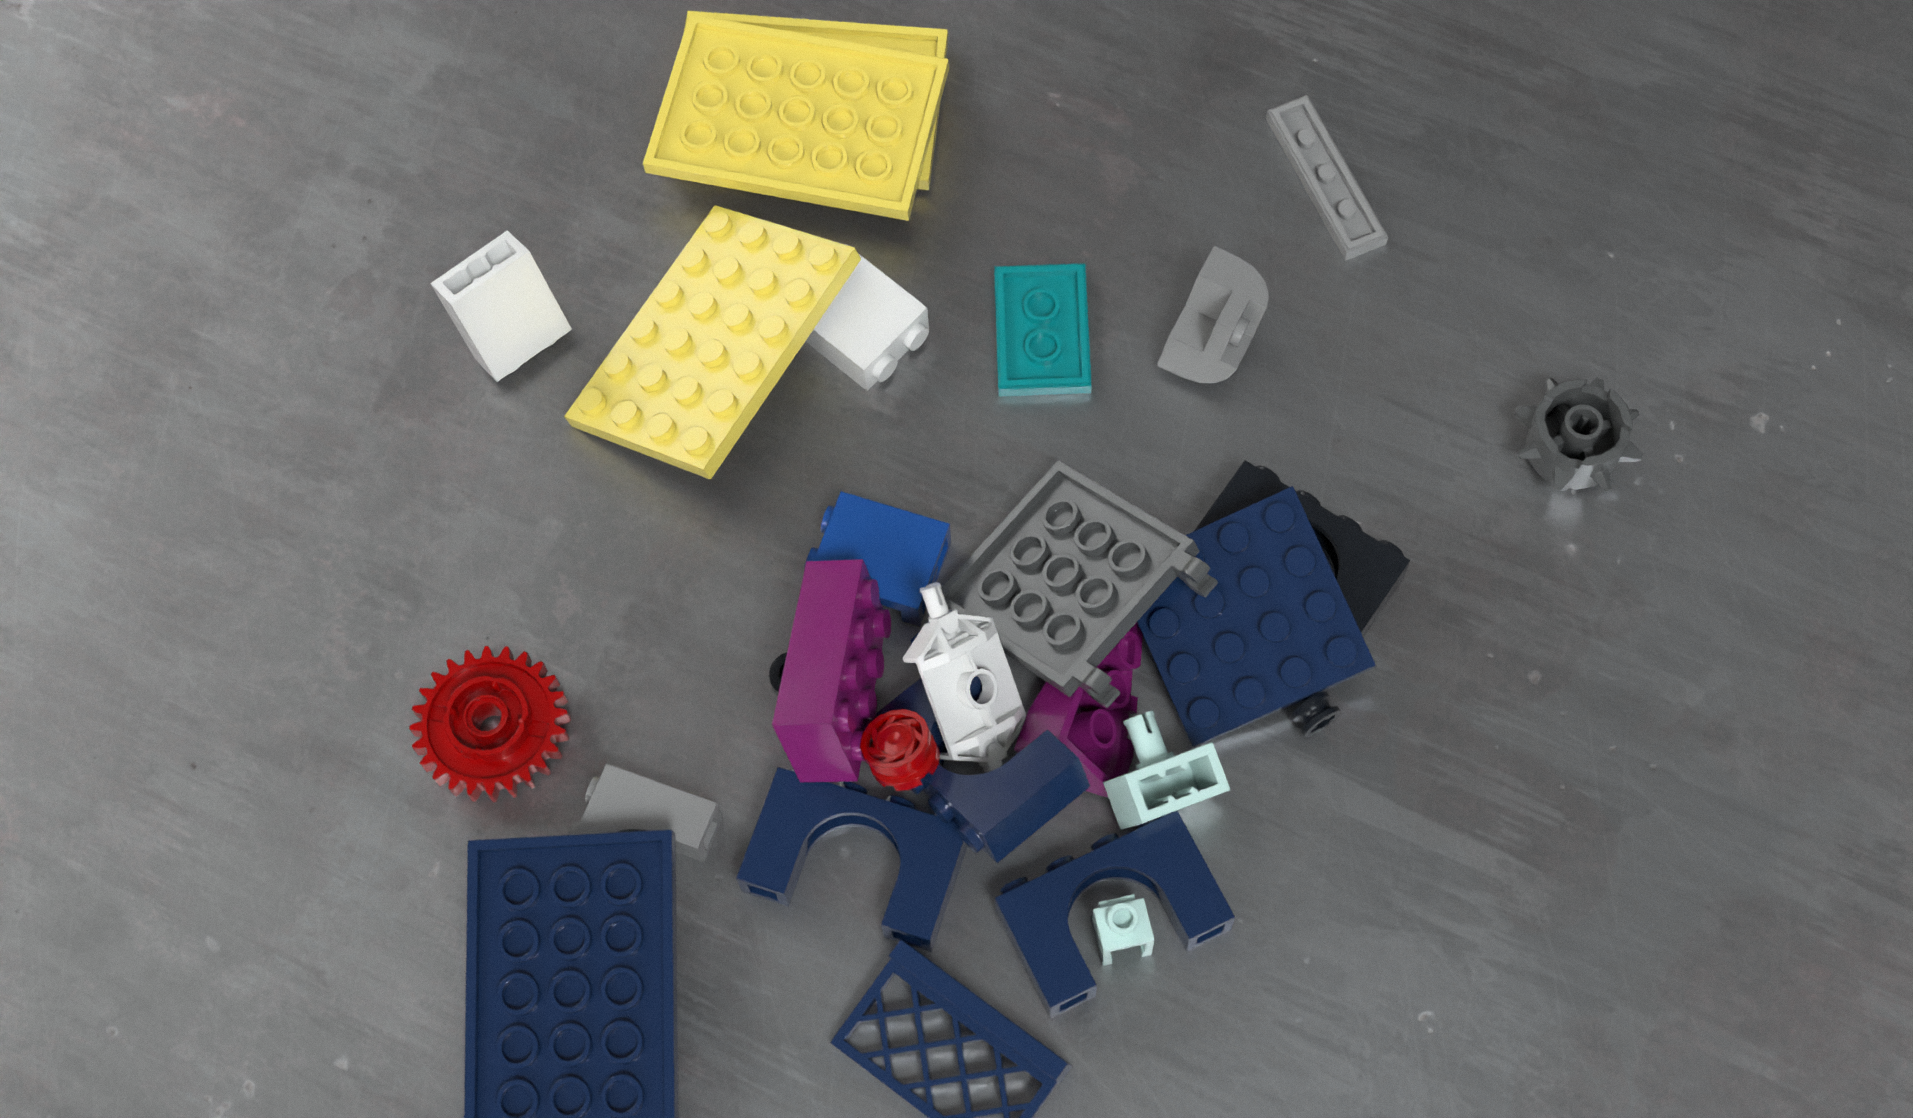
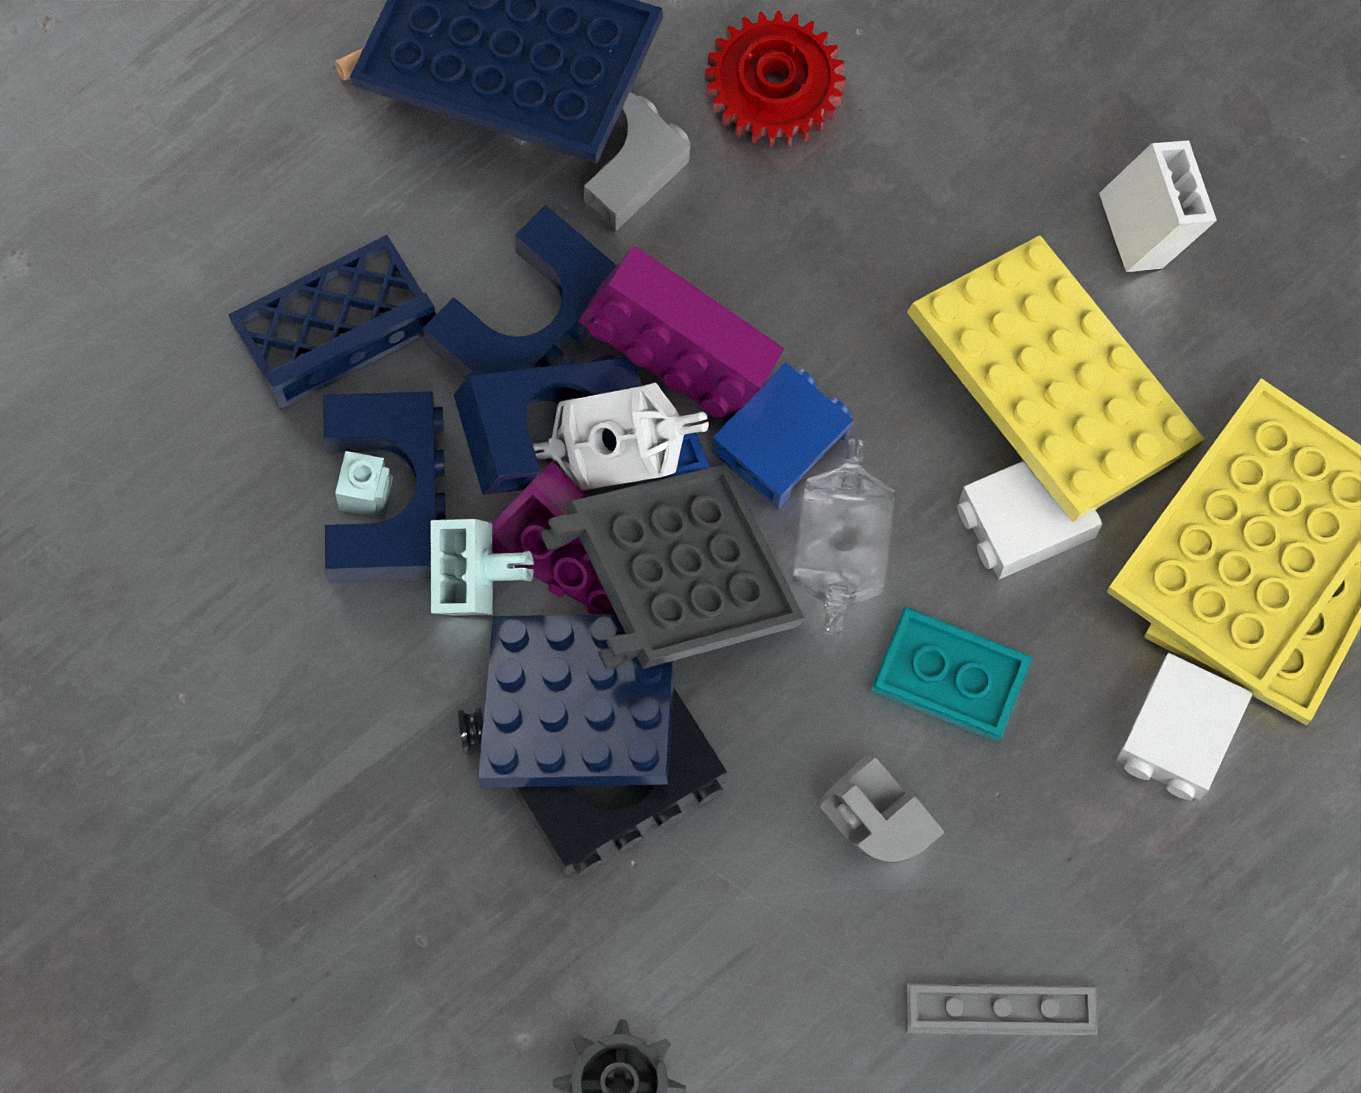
camera: 105 degrees right, 5 degrees up
red wheel [860,709,940,791] -> none
none -> clear plate [793,439,897,635]
none -> white brick [1116,653,1253,801]

